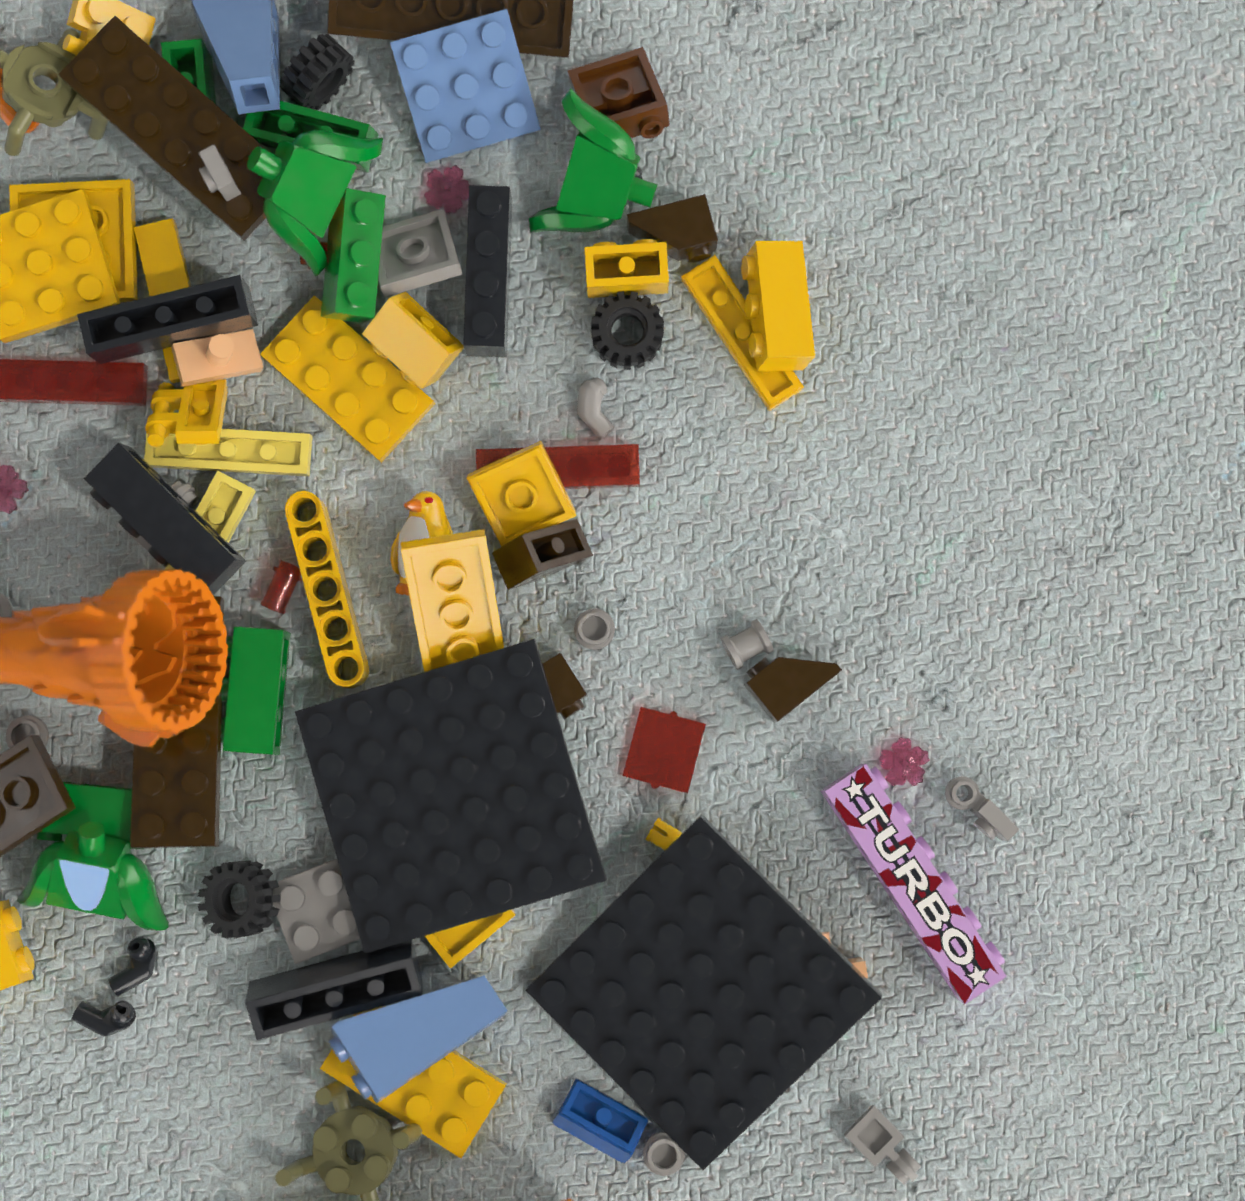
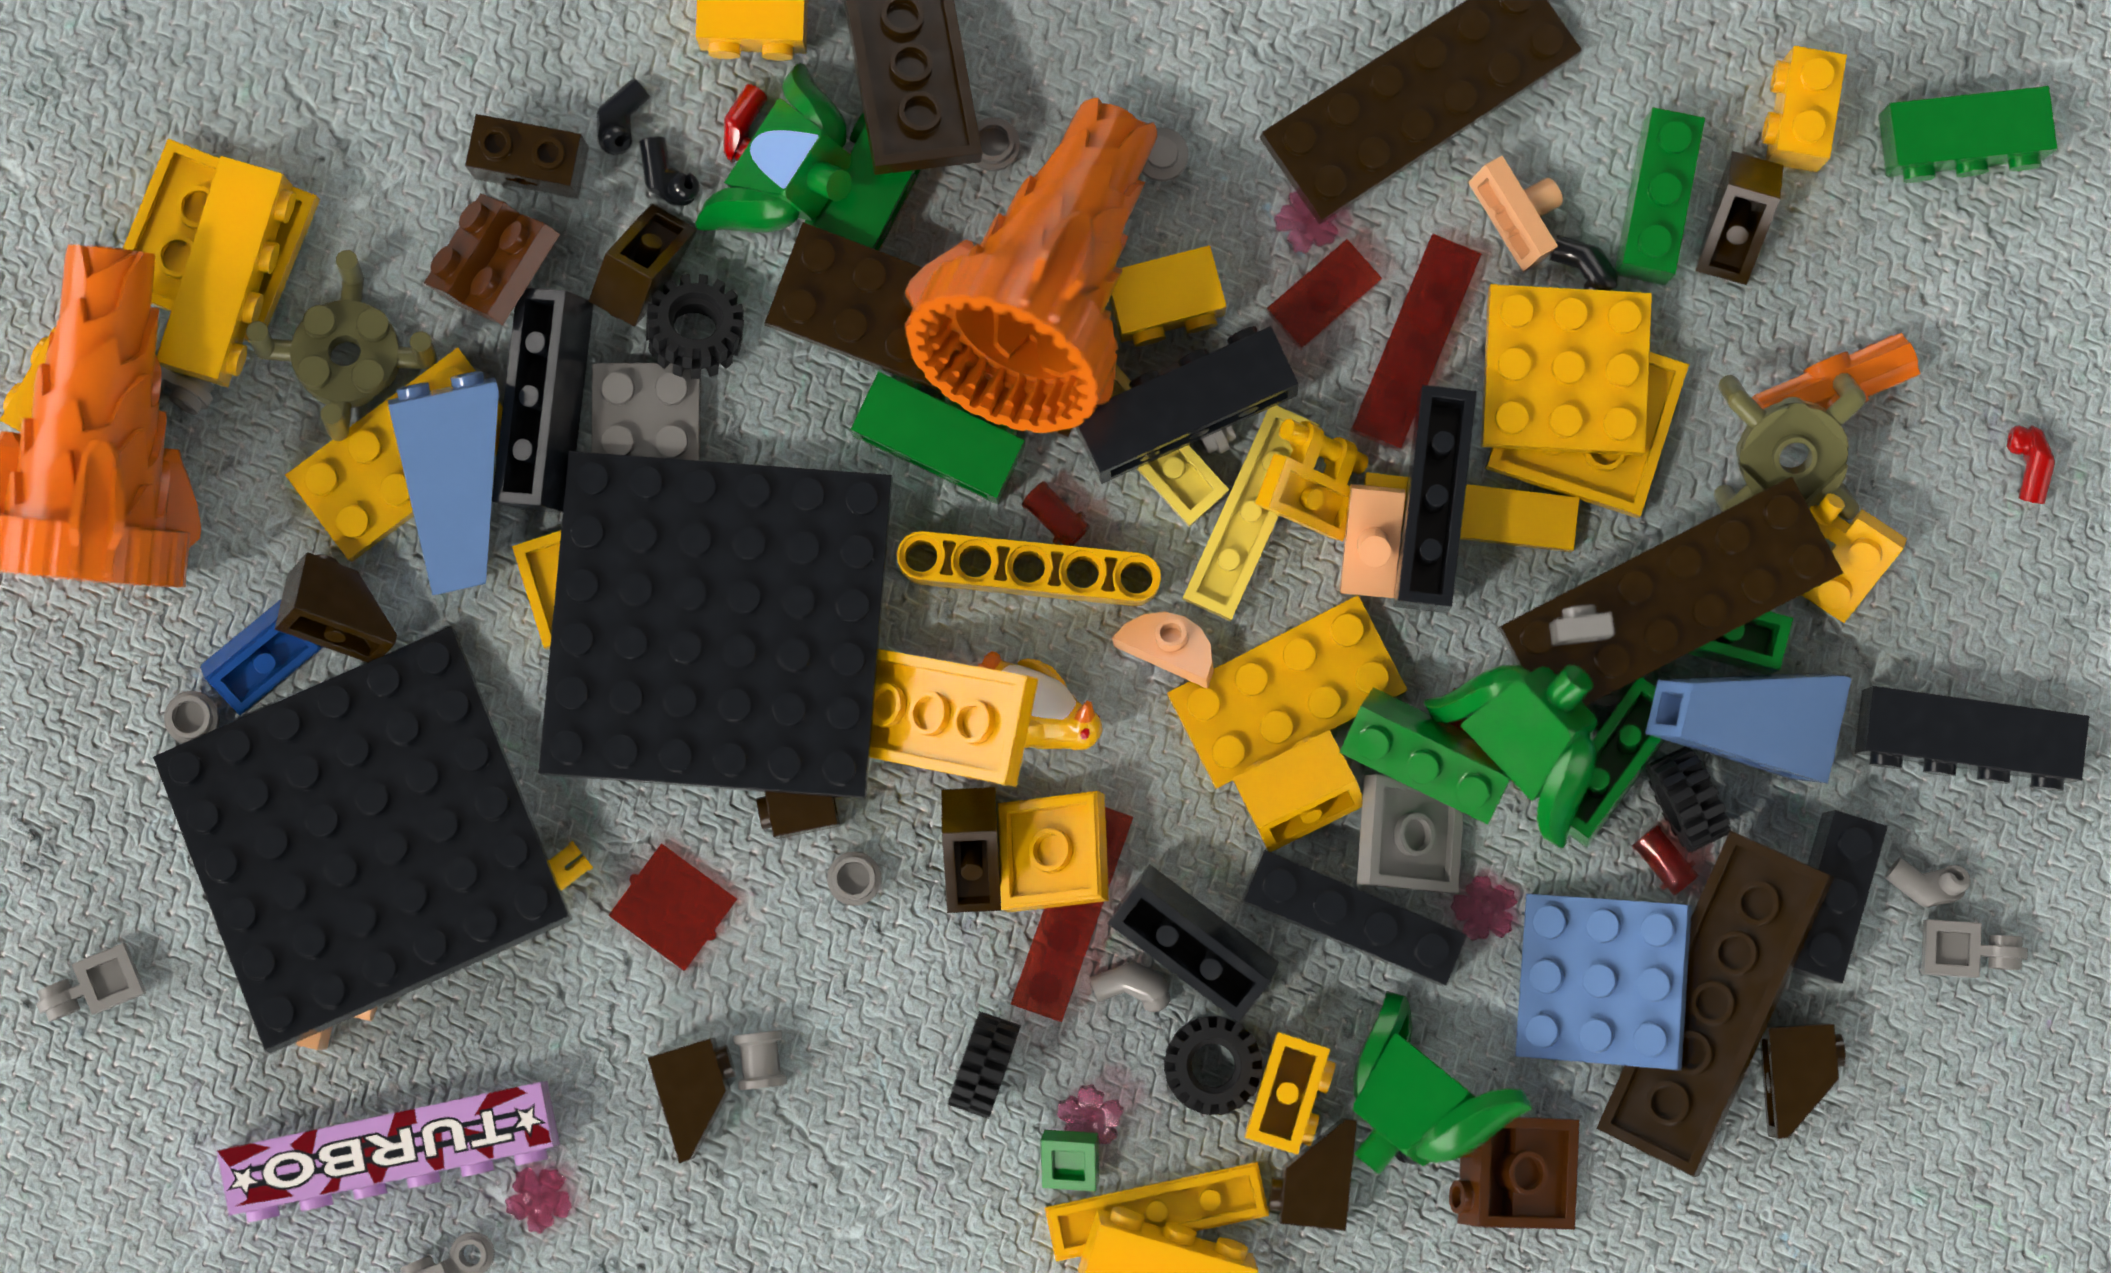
camera: 115 degrees right, 0 degrees up
none -> dark brown slope [275,552,397,663]
none -> reddish brown plate [424,193,560,326]
none -> dark brown brick [465,114,589,199]
none -> dark brown slope [588,203,697,327]
none -> red arm [723,84,768,163]
none -> black tyre [947,1011,1021,1119]
none -> plate [1041,1129,1100,1192]
none -> clear pink plant [1057,1084,1124,1144]
none -> black brick [1107,864,1279,1023]
none -> yellow brick [1110,245,1227,347]
none -> light nougat plate [1112,612,1214,689]
none -> clear red plate [1266,239,1382,350]
none -> clear red pin [1631,824,1699,896]

